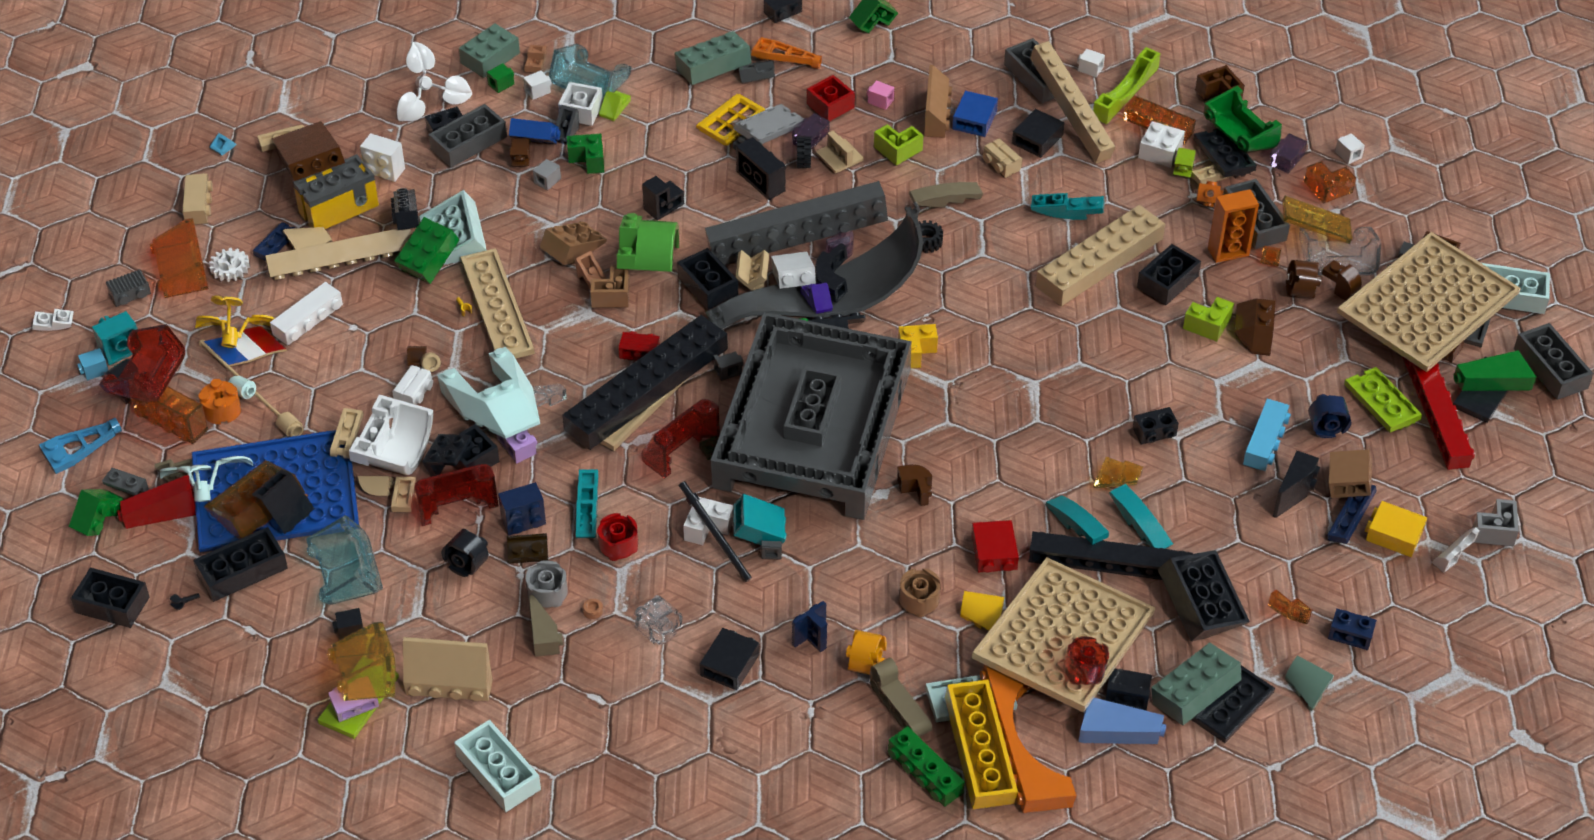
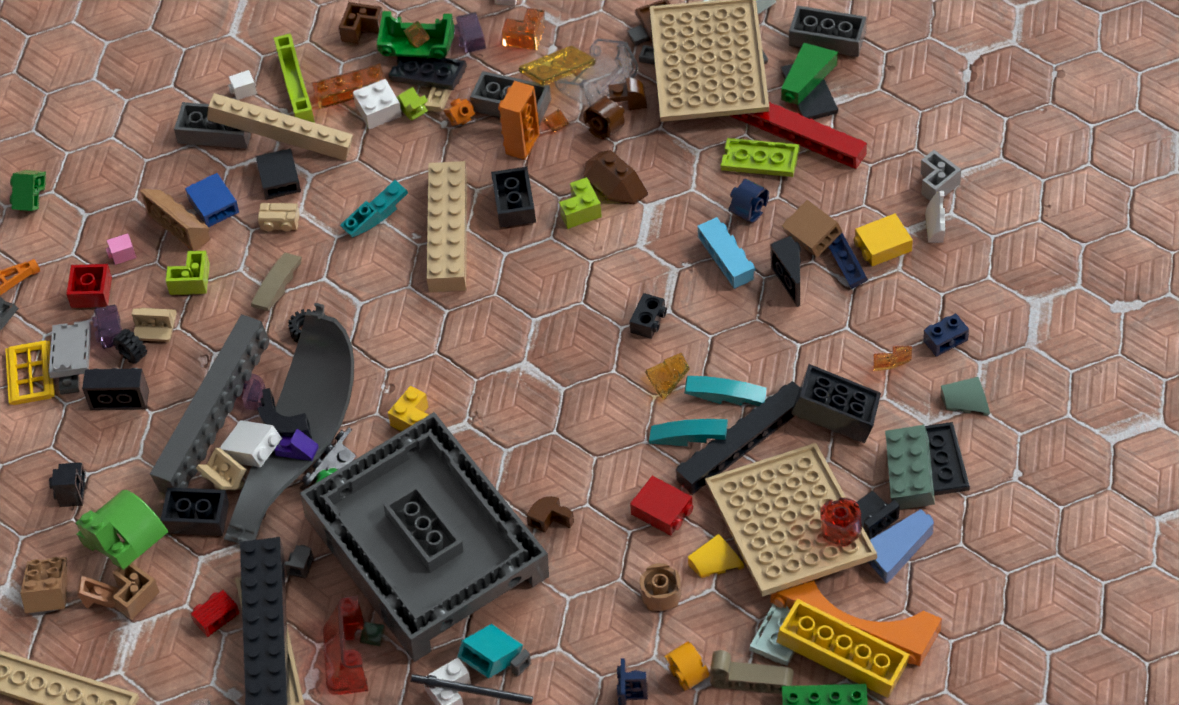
camera: 45 degrees left, 5 degrees up
none -> clear orange slope [404,21,430,48]

